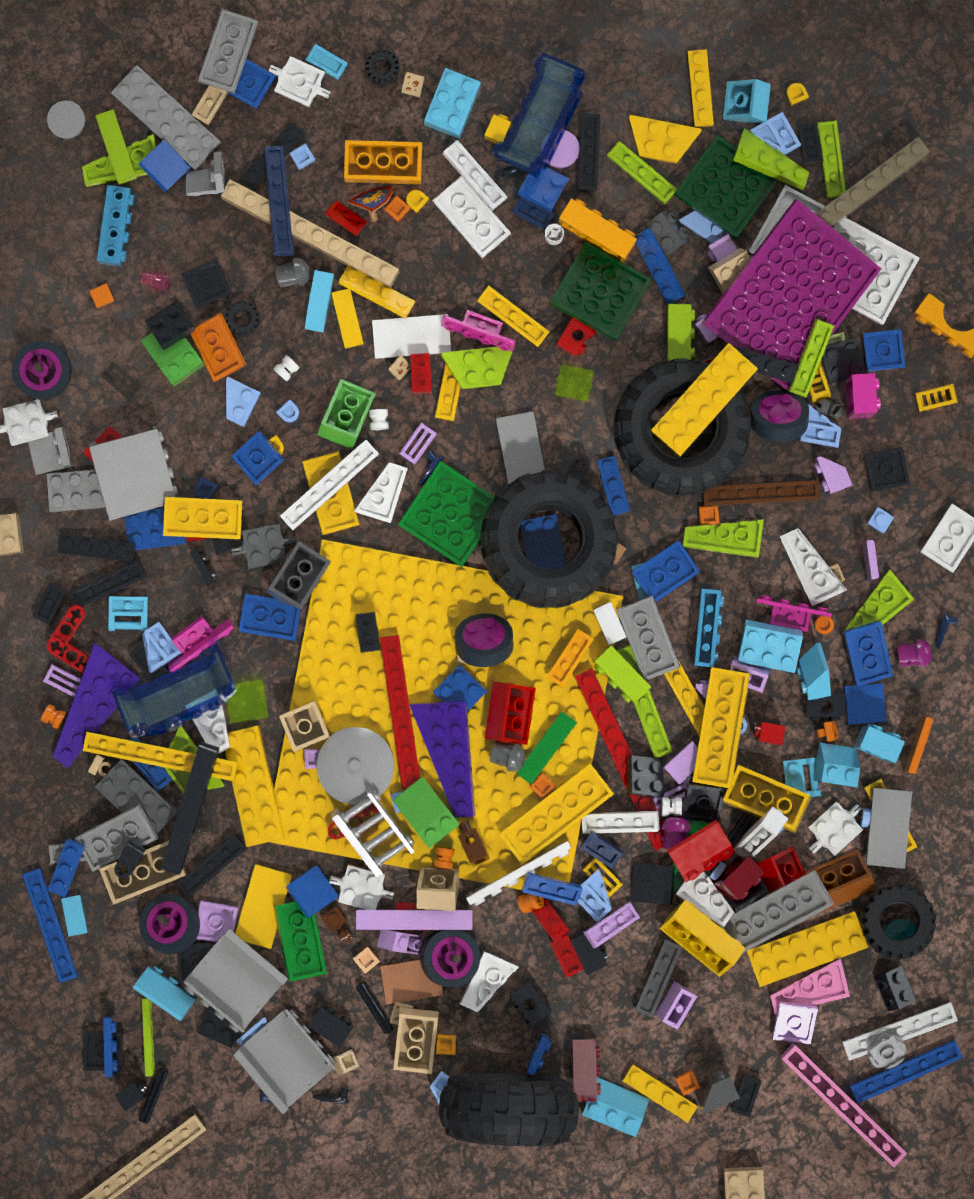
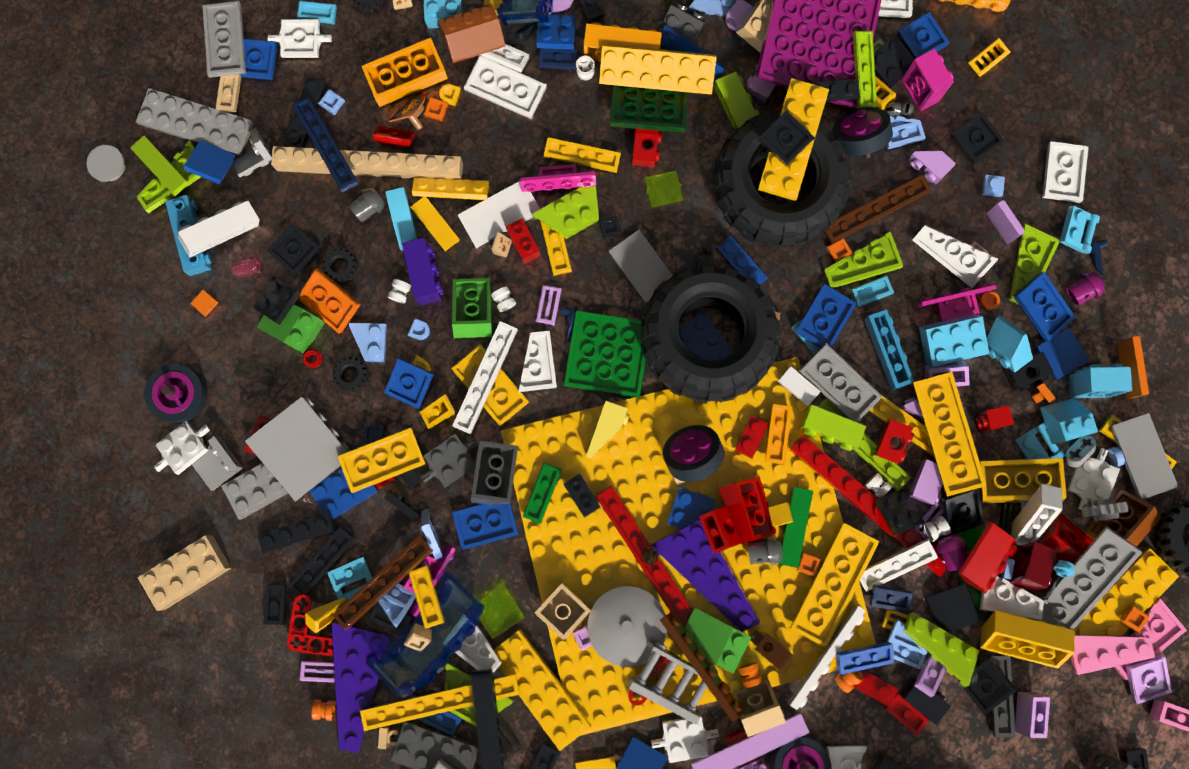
camera: 20 degrees left, 5 degrees down
none -> white brick [178,201,260,258]
none -> red plate [303,349,323,368]
none -> yellow slope [305,597,346,633]
none -> black tyre [332,356,369,392]
none -> reddish brown plate [333,535,434,630]
none -> dark purple brick [402,238,444,306]
none -> tan slope [404,623,432,652]
none -> yellow tile [409,565,445,629]
none -> light blue wing [419,508,443,560]
none -> yellow slope [420,395,455,429]
none -> slope [439,4,505,63]
none -> green tile [523,463,562,524]
none -> light yellow slope [586,401,630,458]
none -> yellow plate [599,44,716,94]
none -> black tile [599,216,622,239]
none -> dark brown plate [643,546,659,566]
none -> reddish brown plate [660,612,745,722]
none -> red brick [699,506,742,554]
none -> red plate [734,415,769,459]
none -> black plate [758,111,815,167]
none -> yellow tile [768,502,793,527]
none -> medium azure tile [851,276,894,308]
none -> white wheel [864,472,892,498]
none -> red brick [874,419,914,464]
none -> lime wing [903,612,979,687]
none -> black plate [959,657,1018,715]
none -> medium azure plate [1054,561,1075,578]
none -> medium azure plate [1059,206,1100,254]
none -> light grey beam [1065,436,1096,467]
none -> bright pink wing [1071,635,1155,675]
none -> light grey gear [1081,498,1129,521]
none -> orange tile [1120,605,1150,633]

